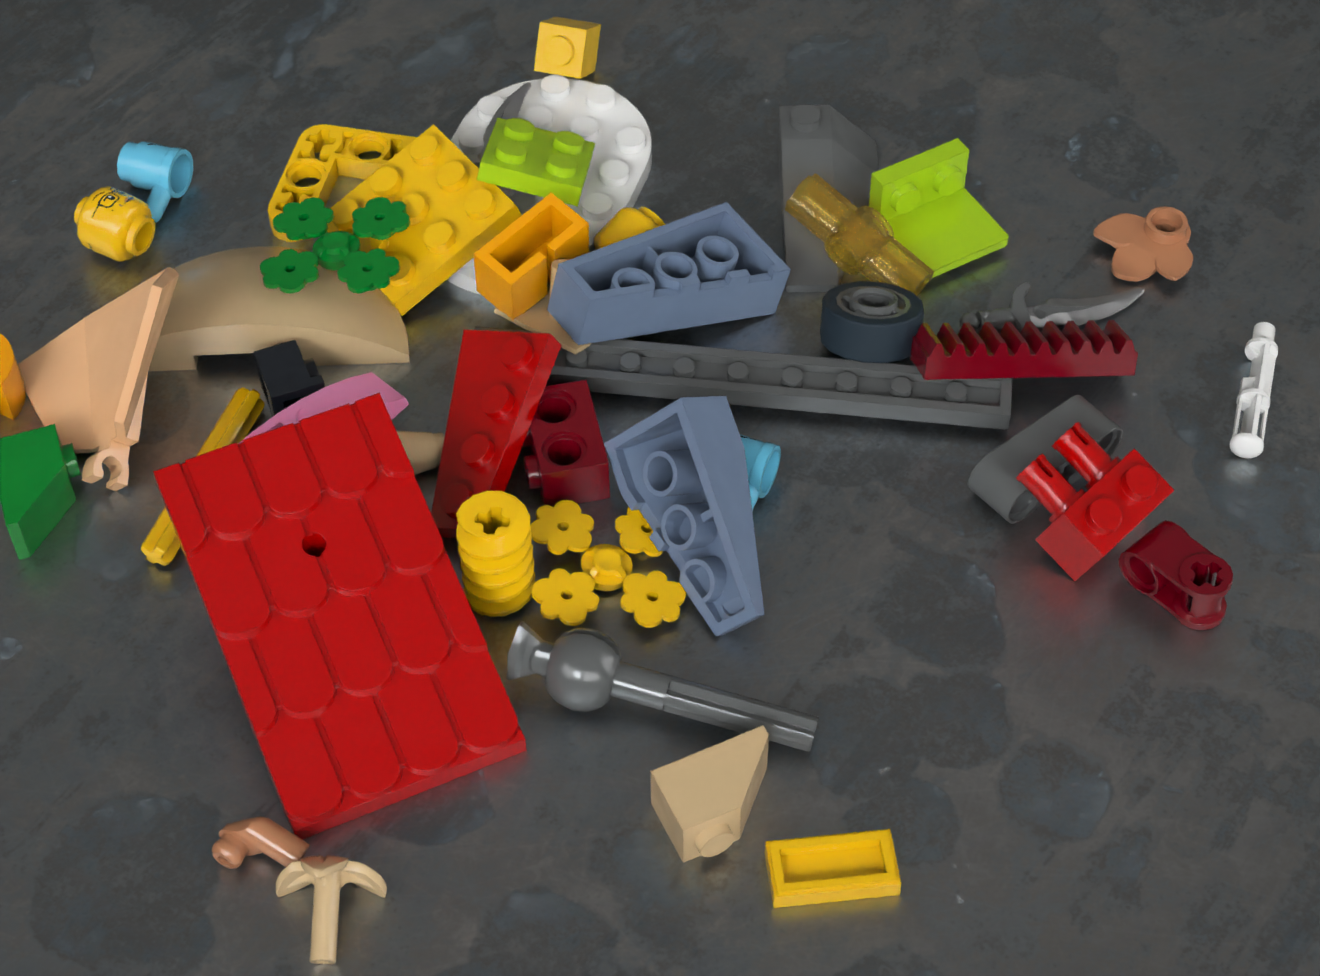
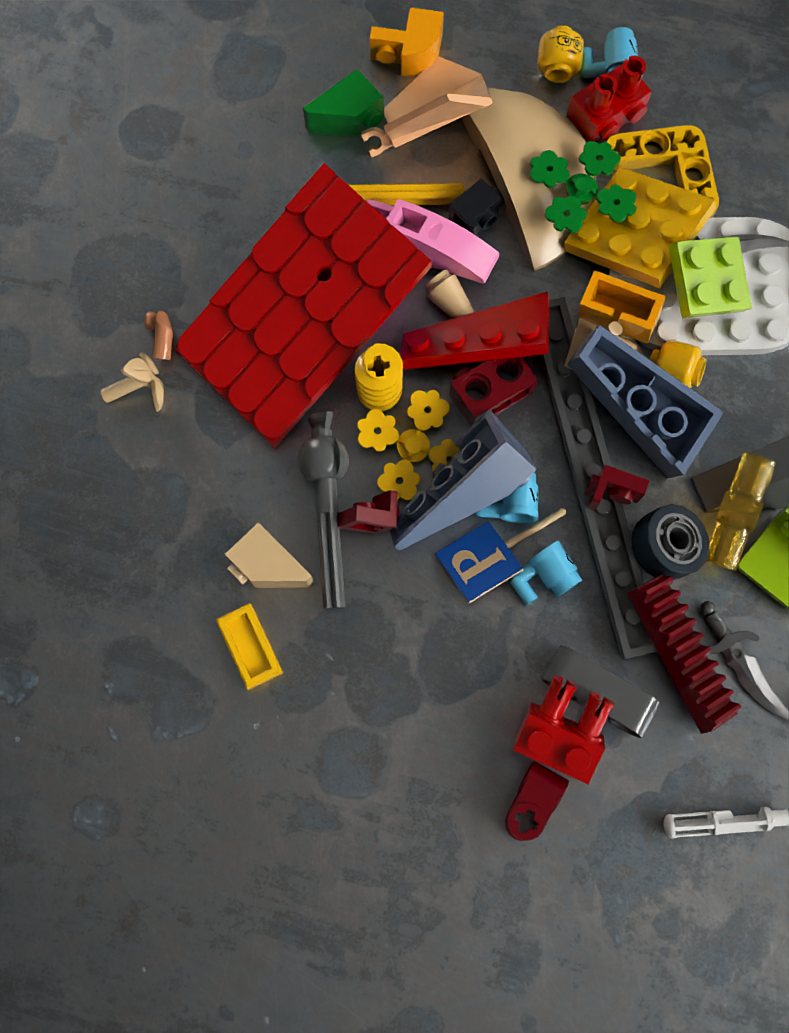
camera: 70 degrees right, 25 degrees up
none -> dark red bracket [338,490,400,534]
none -> blue piece [435,508,567,603]
none -> medium azure piece [509,540,582,606]
none -> red brick [566,56,652,142]
none -> dark red bracket [584,465,650,510]

